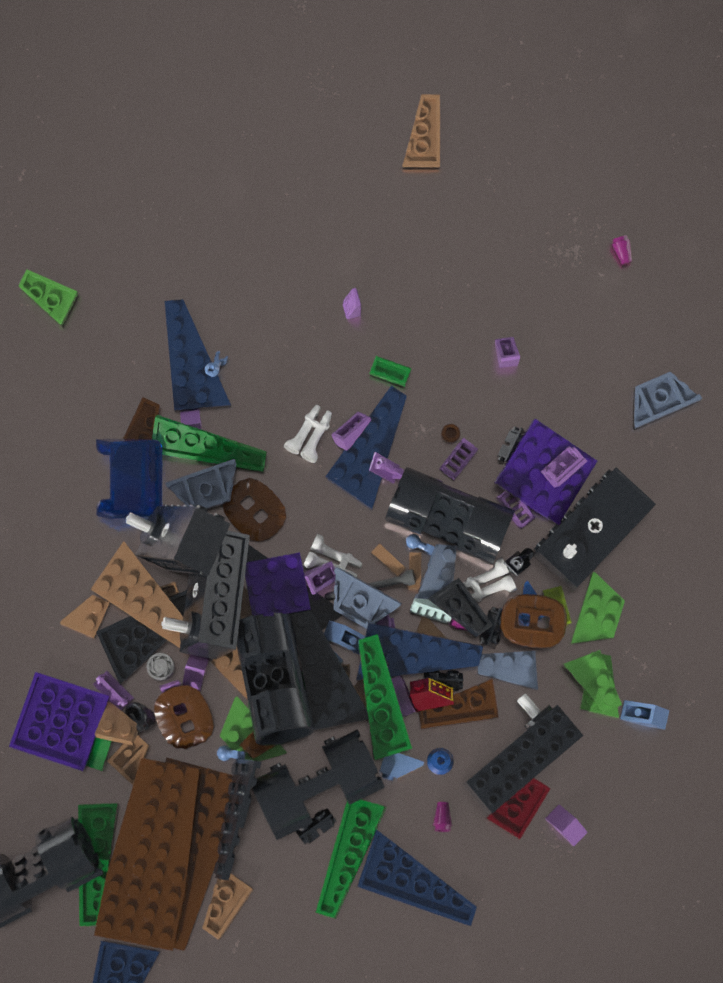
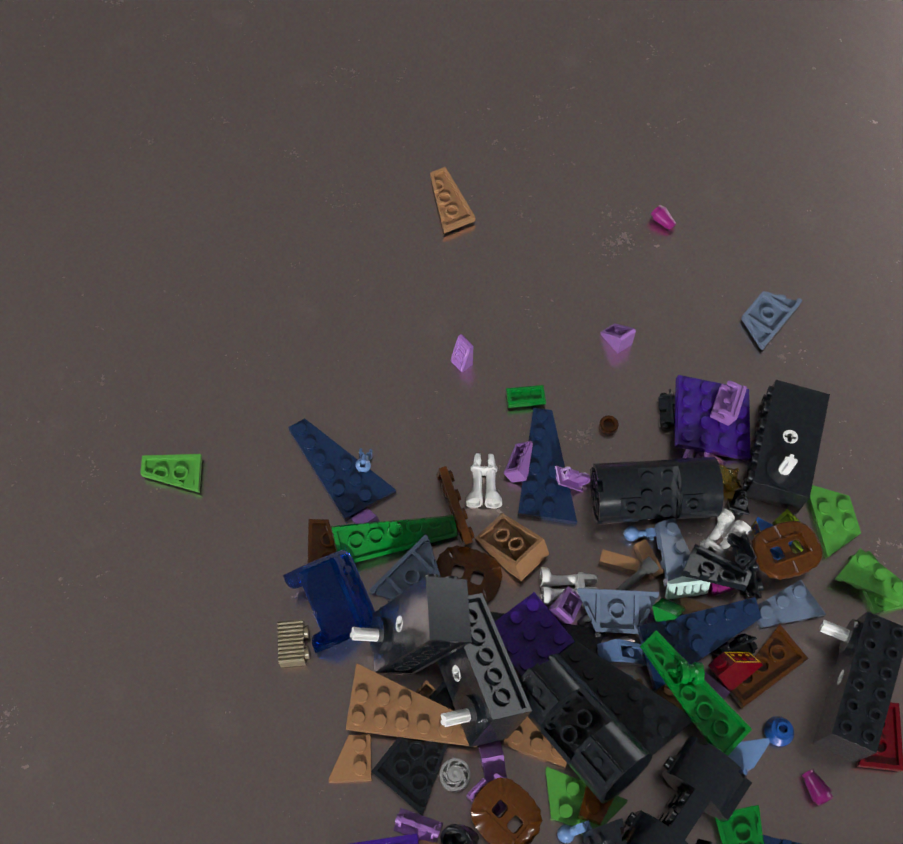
camera: 25 degrees left, 15 degrees down
medium lavender slope [439,438,478,481] -> none
none -> dark tan brick [277,619,310,668]
none -> reddish brown wing [436,466,475,547]
none -> medium nougat slope [474,513,549,581]
none -> green slope [652,598,686,622]
none -> green wheel [676,661,705,685]
none -> clear tile [718,511,739,539]
none -> clear yellow animal [720,464,741,493]
none -> black hinge [727,532,757,573]

